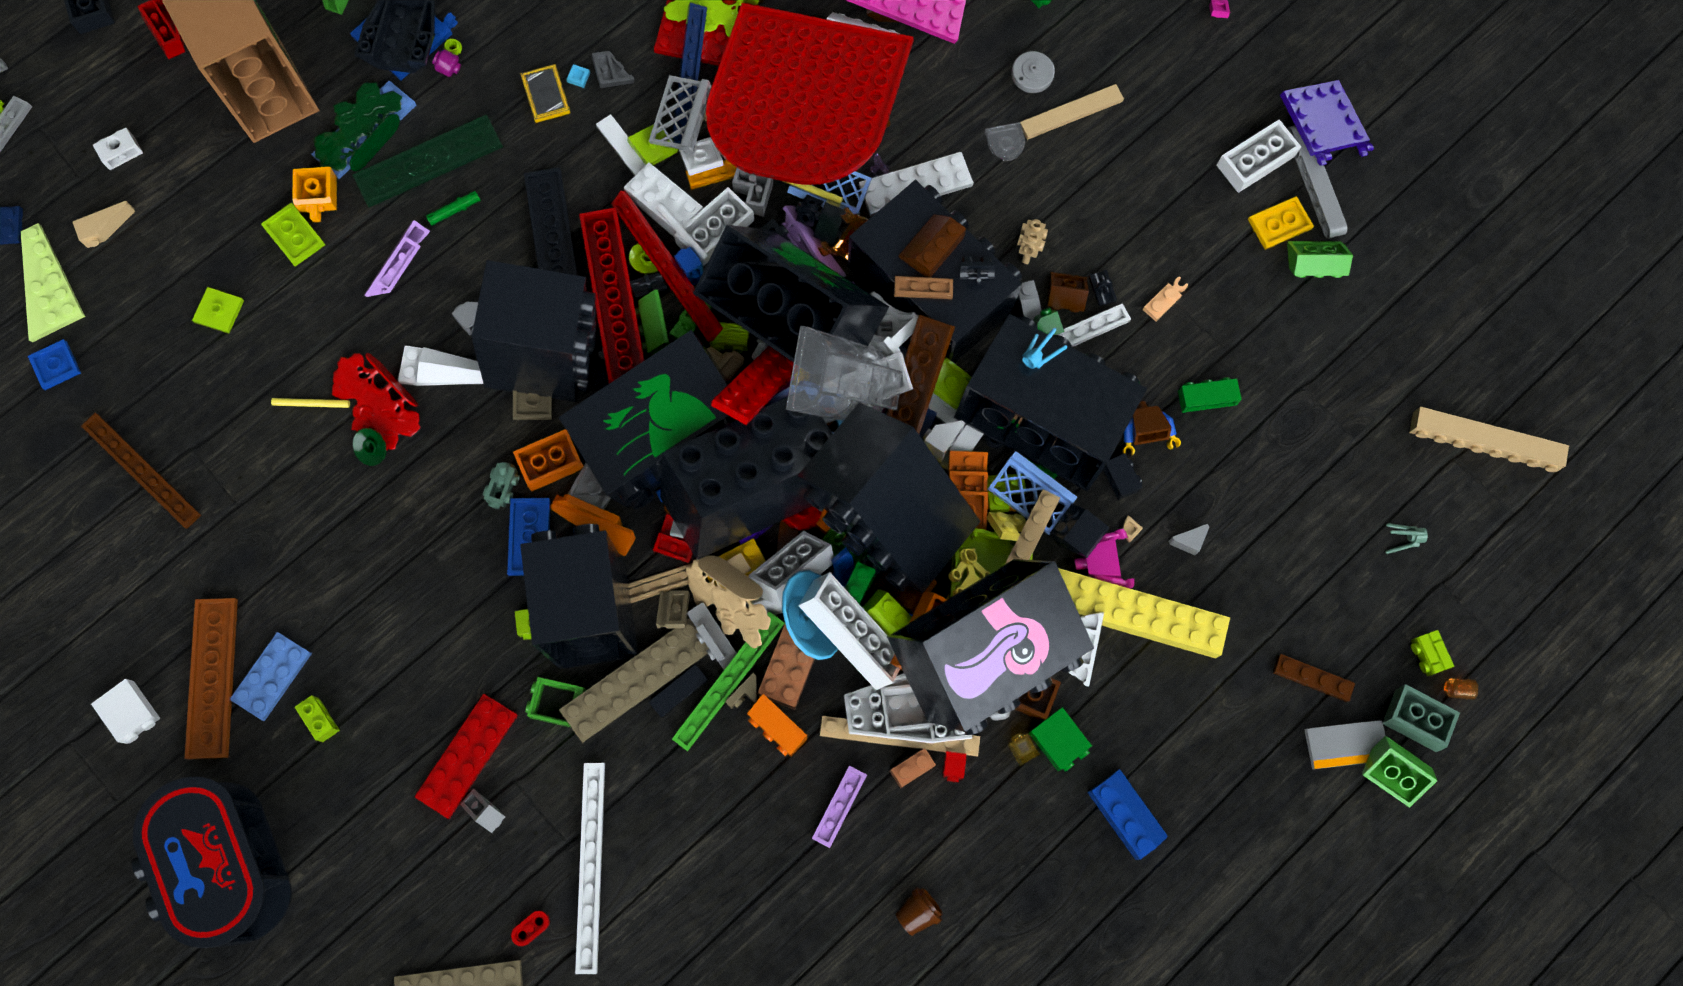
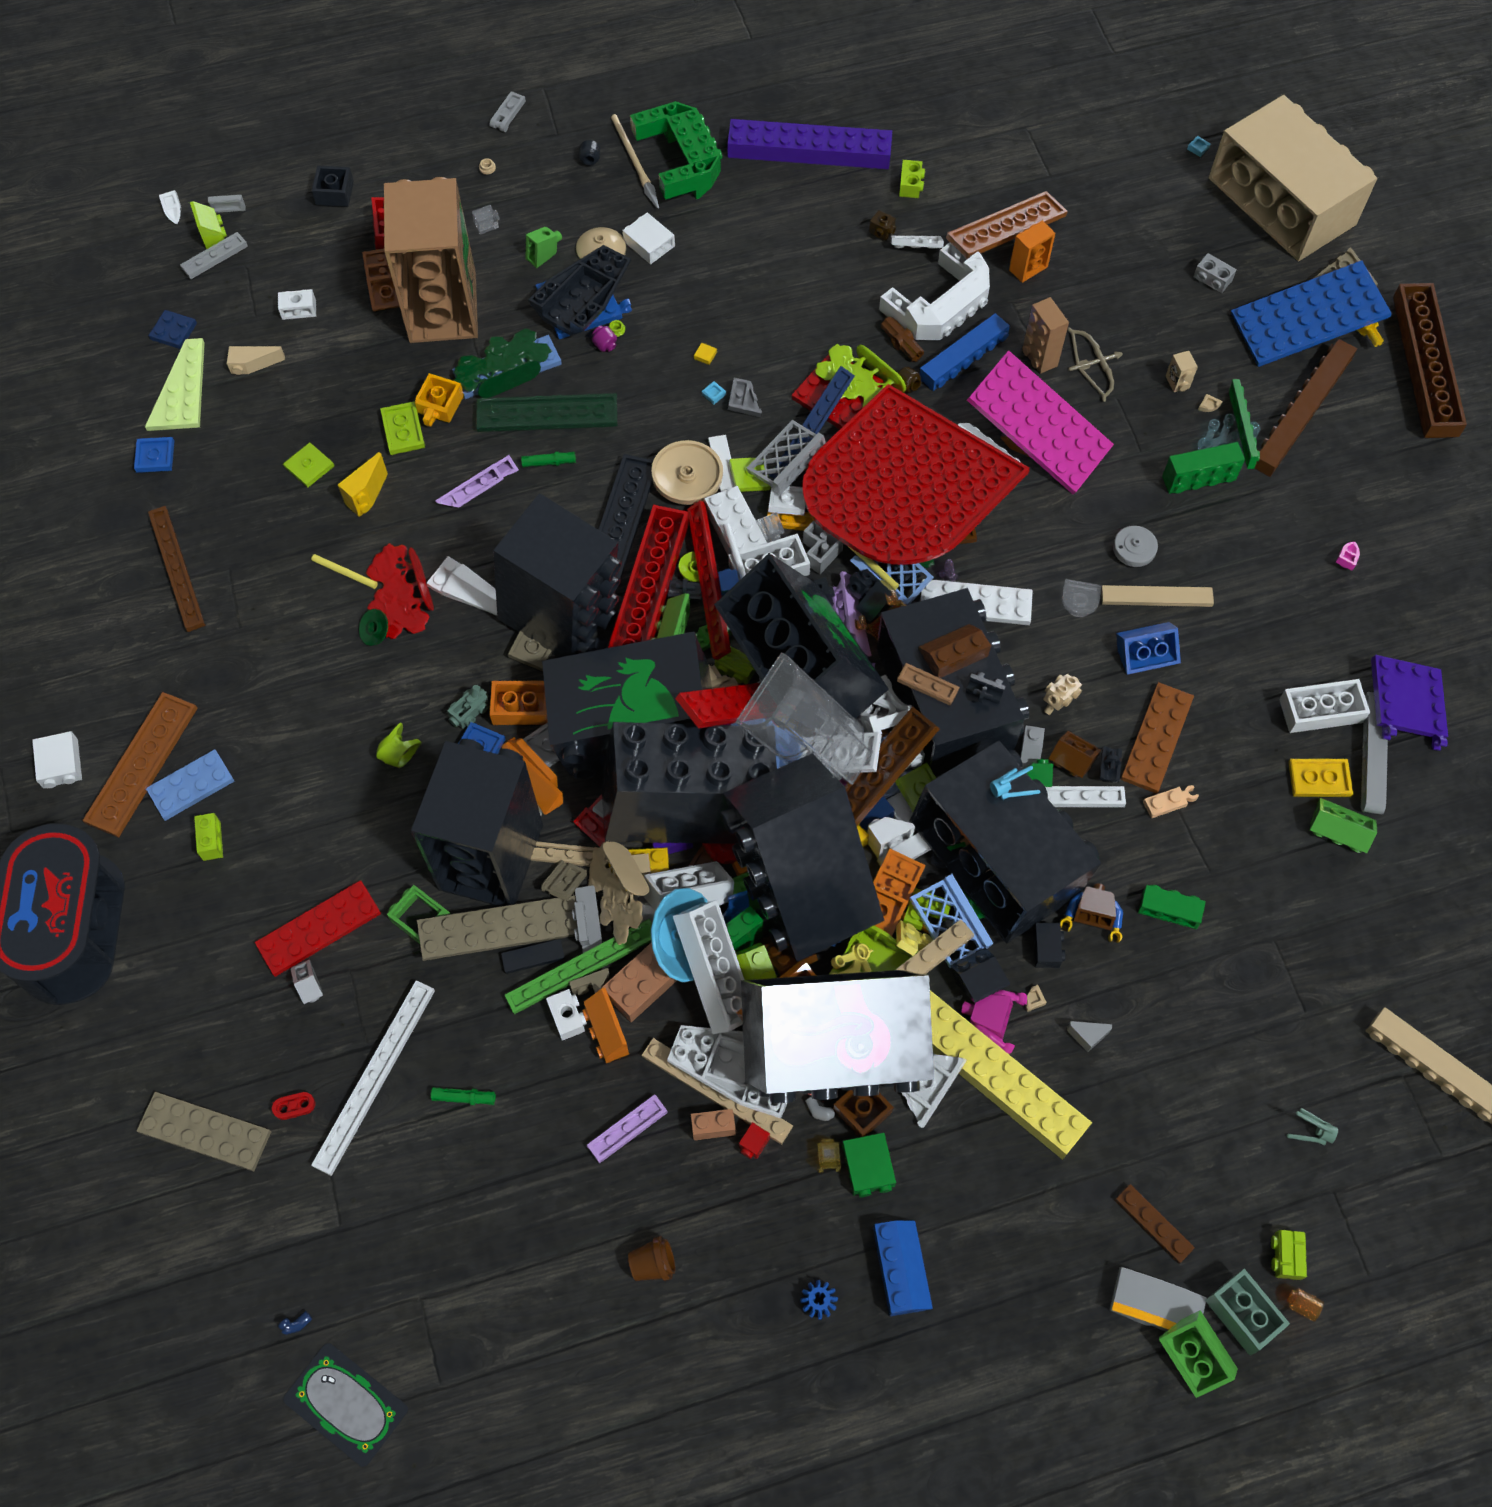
camera: 30 degrees right, 10 degrees down
tile [521,64,570,123] -> none
none -> yellow slope [338,452,388,517]
none -> dark orange slope [362,248,400,311]
none -> lime helmet [376,723,421,768]
none -> green pin [431,1087,496,1106]
none -> white brick [546,989,587,1041]
none -> tan dish [652,440,723,505]
none -> yellow tile [694,343,717,365]
none -> clear brick [756,512,785,543]
none -> blue gear [800,1280,838,1320]
none -> blue slope [1116,622,1181,675]
none -> dark orange plate [1121,682,1194,794]

